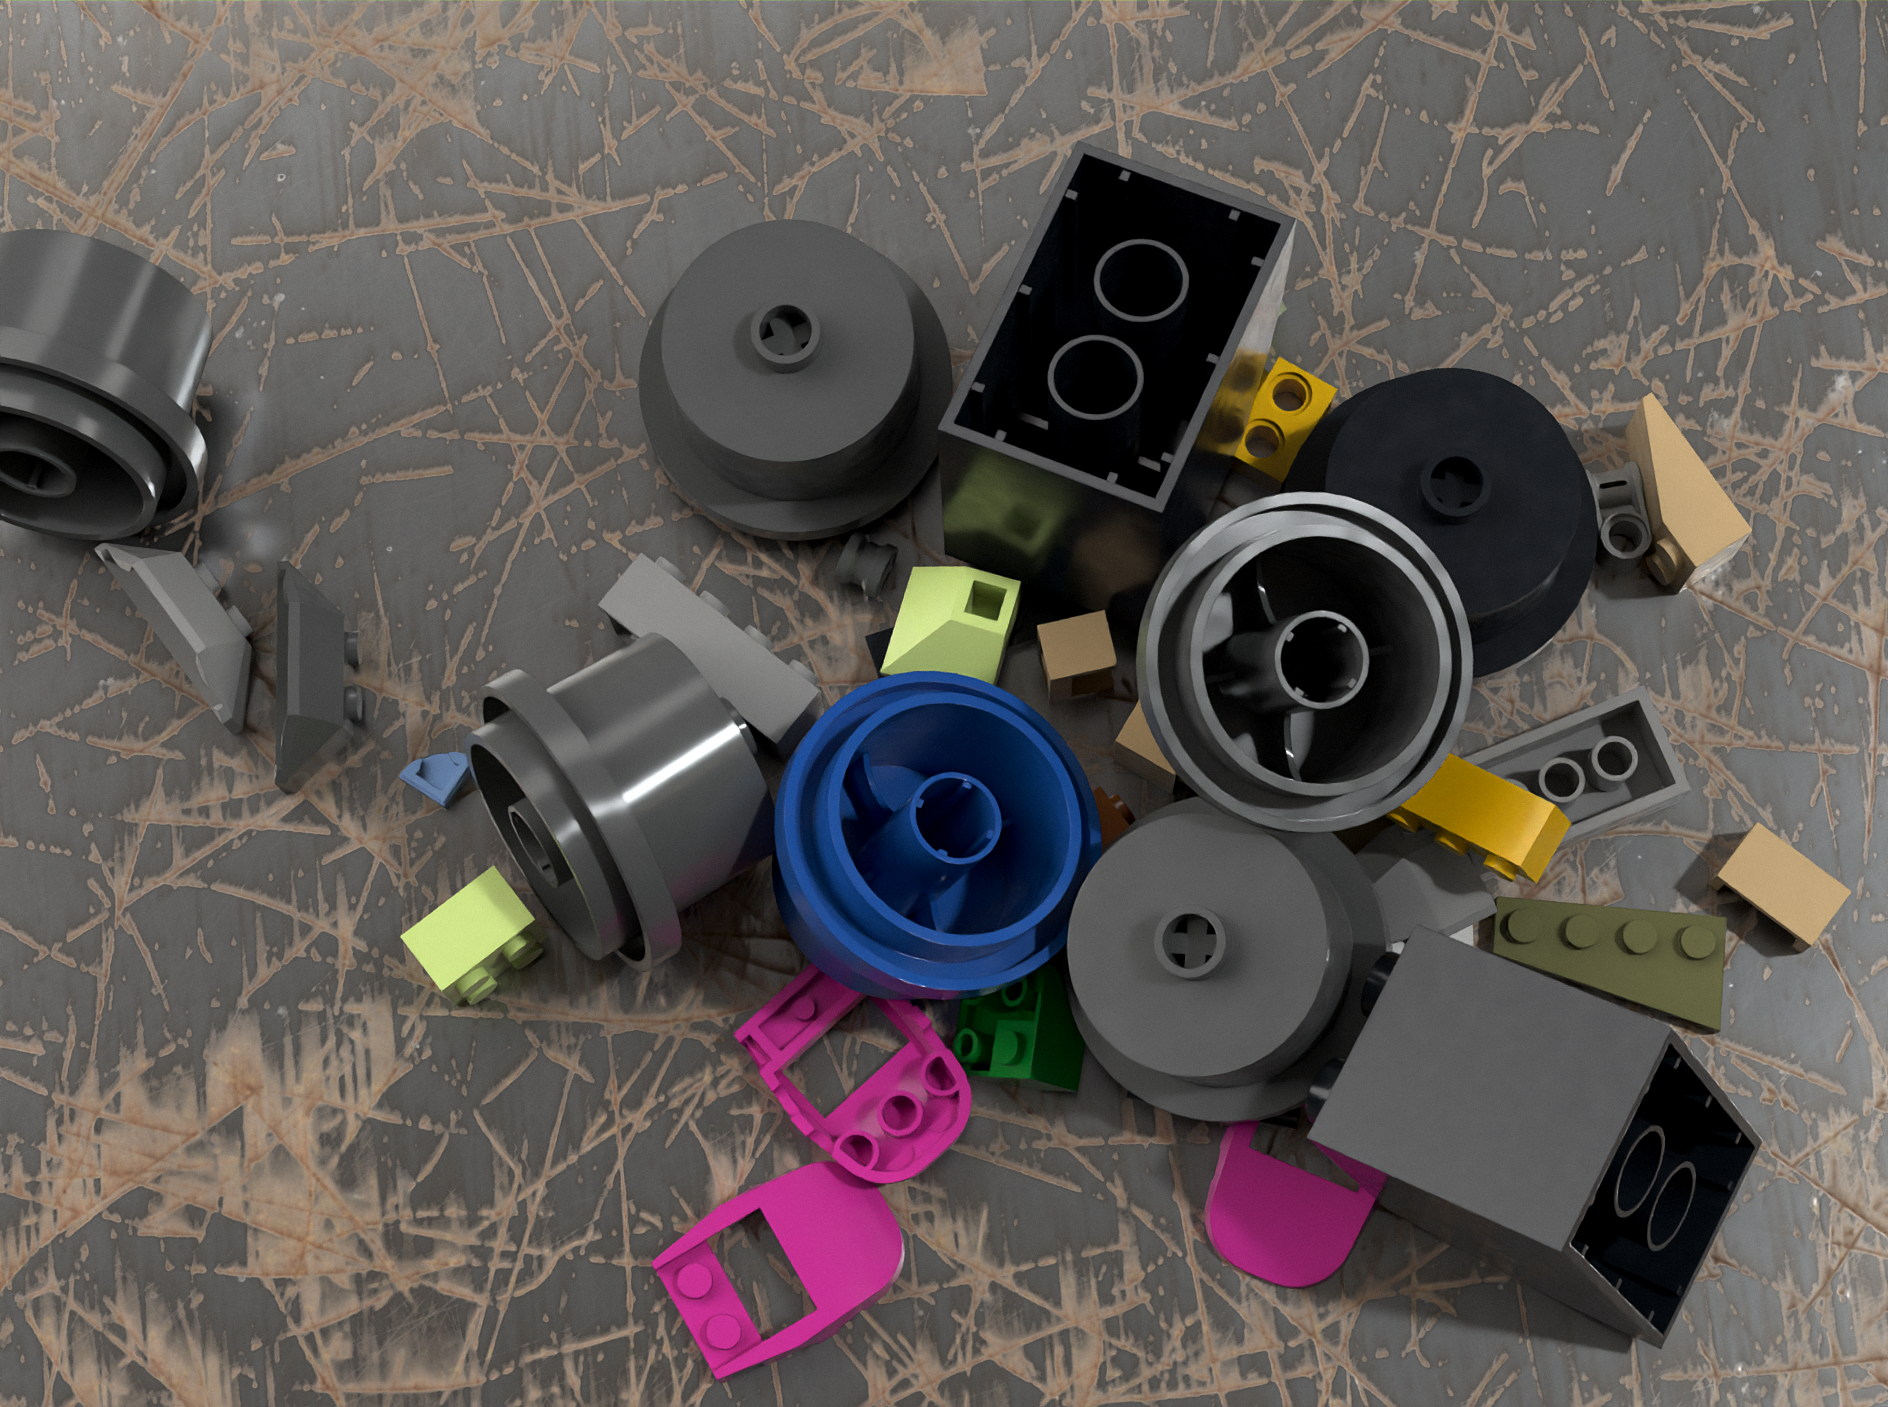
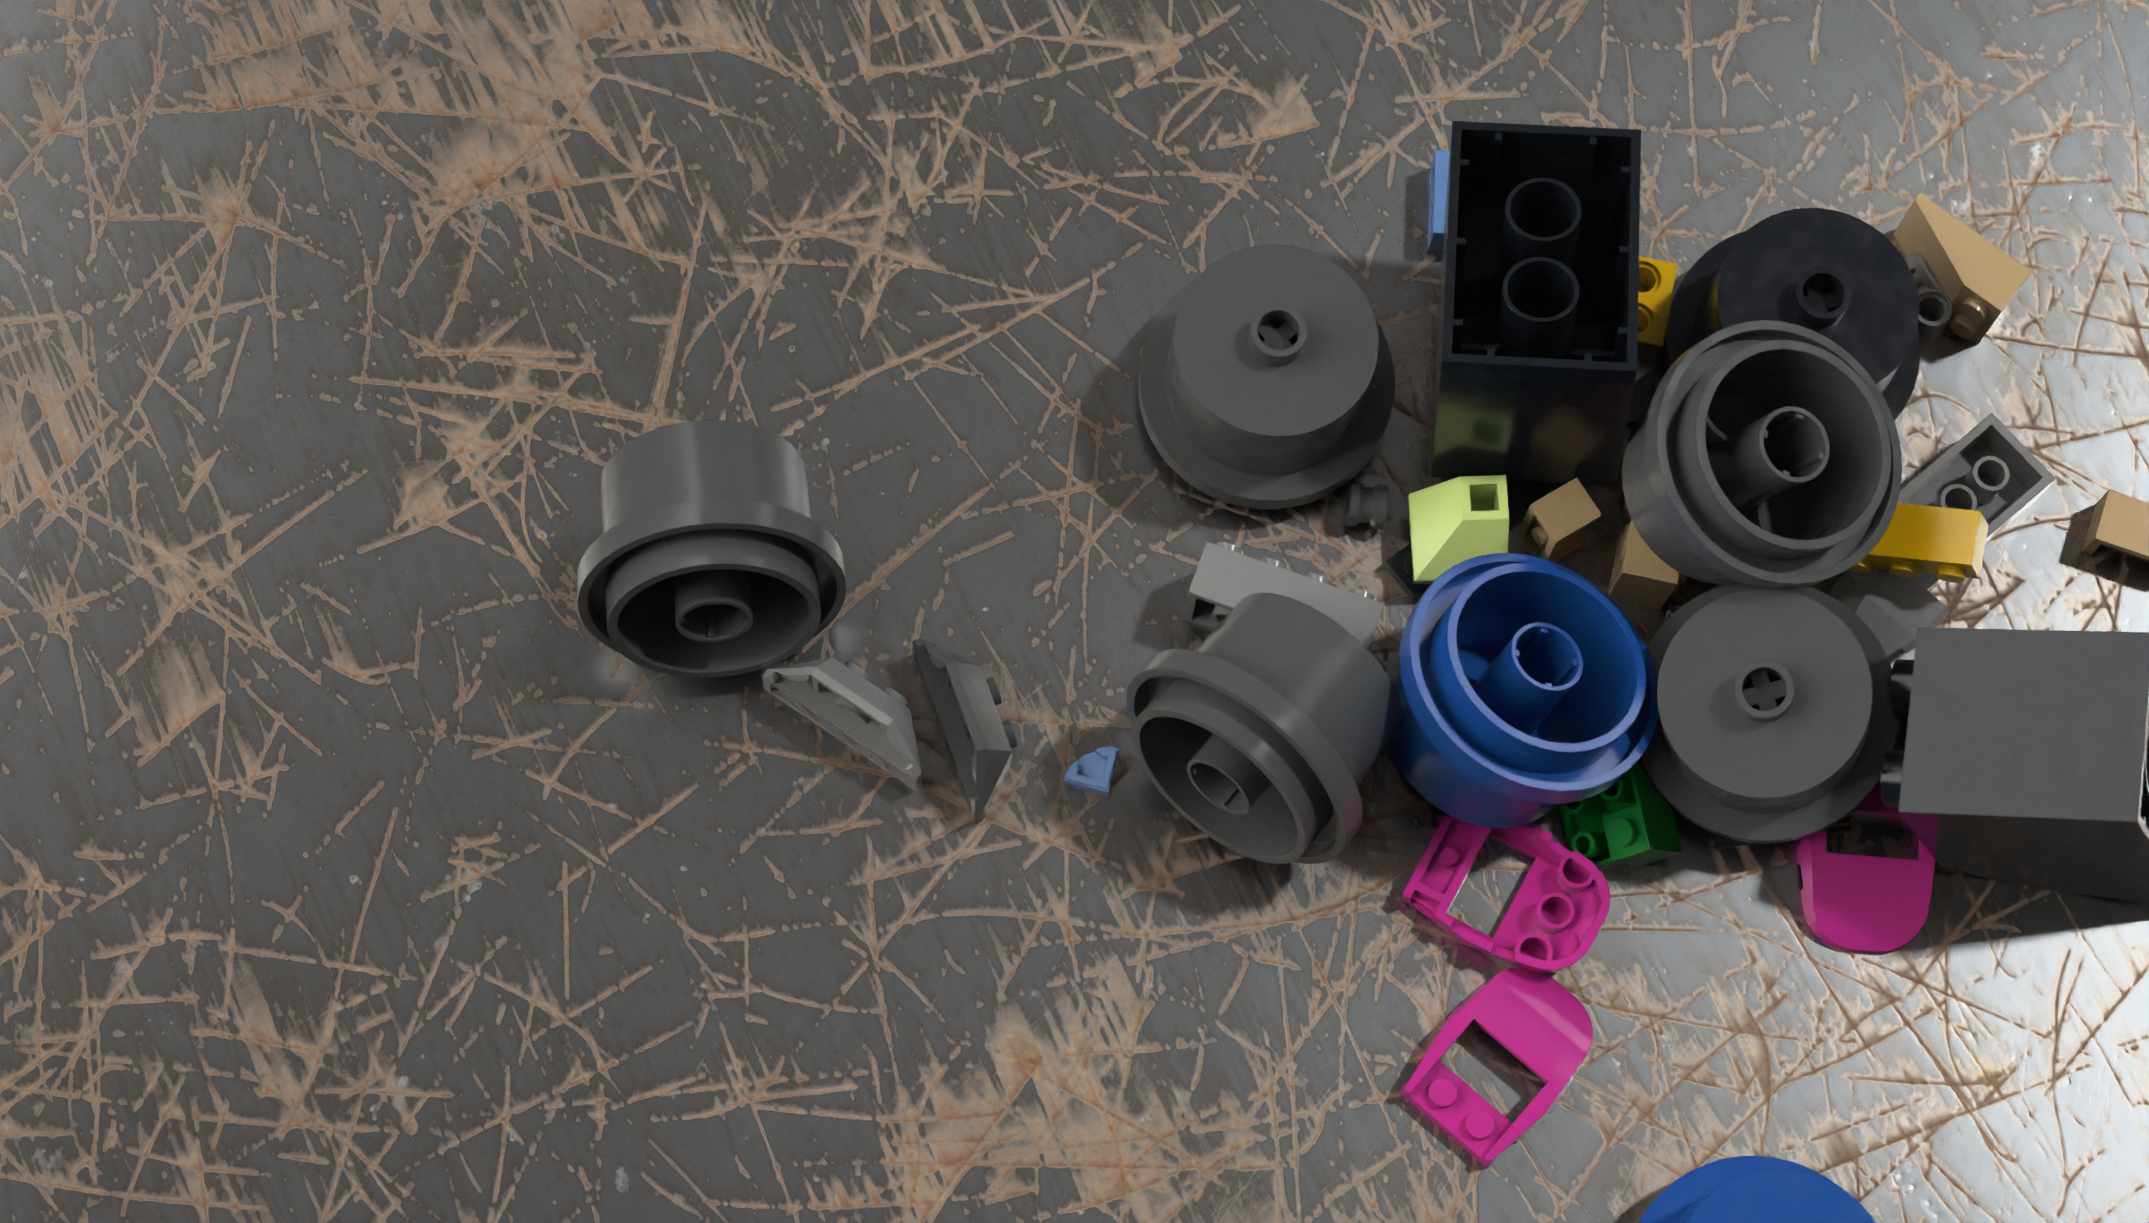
camera: 30 degrees left, 5 degrees down
yellowish green brick [400,865,549,1006] -> none
olive wing [1491,896,1727,1034] -> none

